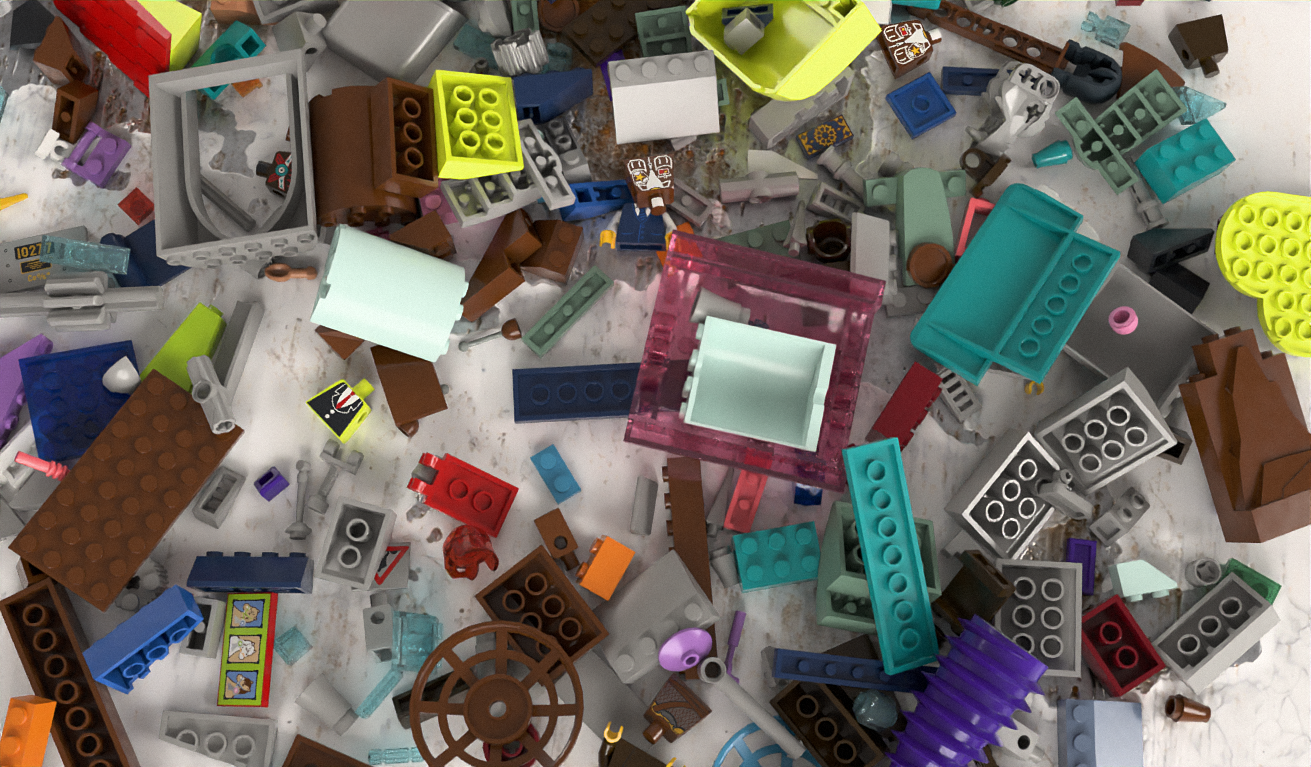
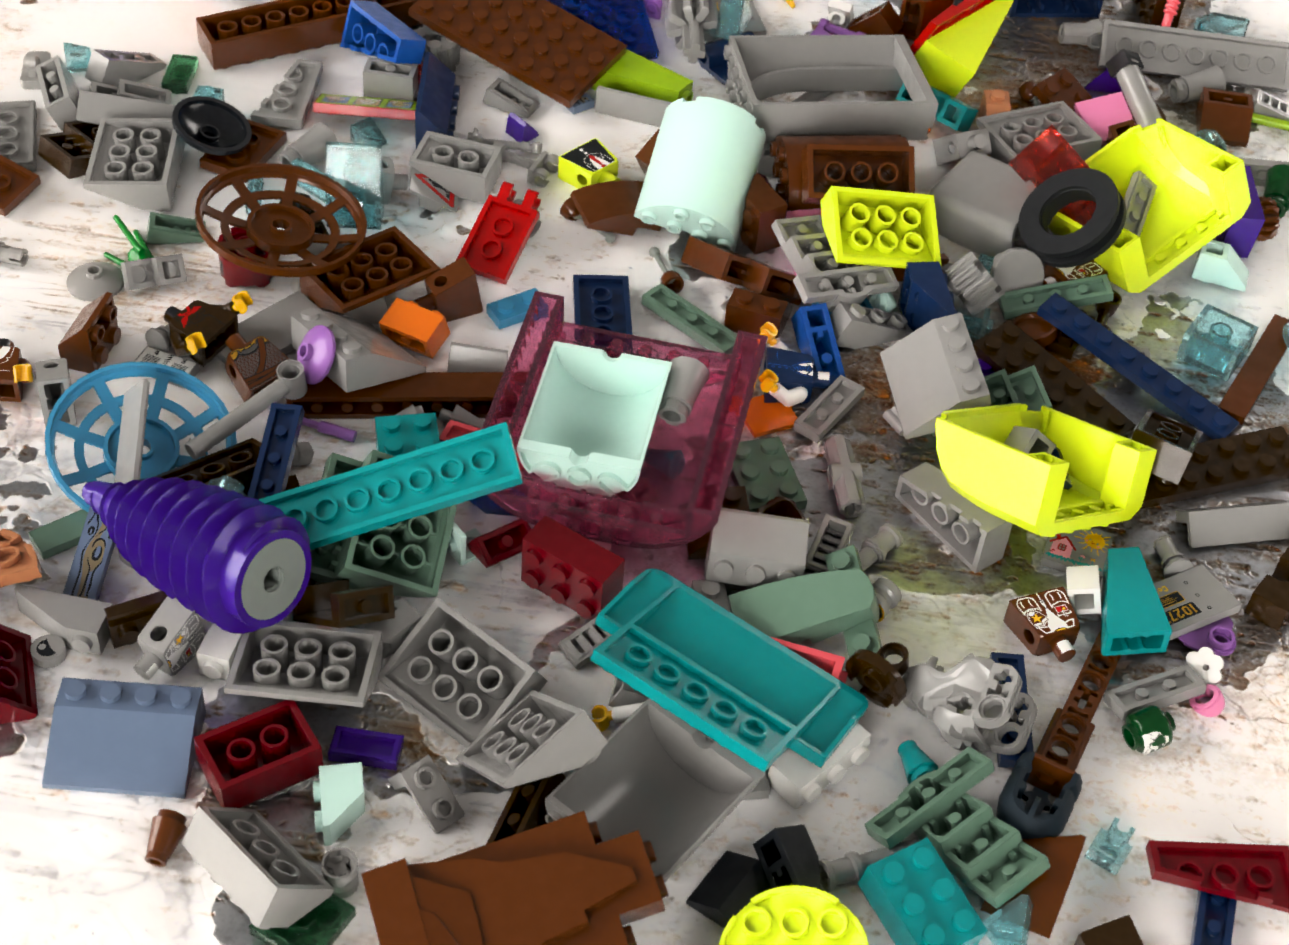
camera: 90 degrees right, 30 degrees down
light grey brick [102,356,142,395] -> none
light grey piece [186,355,236,434] -> none
clear red helmet [442,524,499,581] -> none
reddish brown torso [624,153,674,216] -> none
white sticker [747,150,818,179] -> none
light grey piece [783,200,807,257] -> none
tile [796,114,854,160] -> none
blue plate [885,72,957,139] -> none
reddish brown piece [906,242,956,288] -> none
light grey piece [1038,469,1093,520] -> none
bright pink piece [1108,306,1138,335] -> none

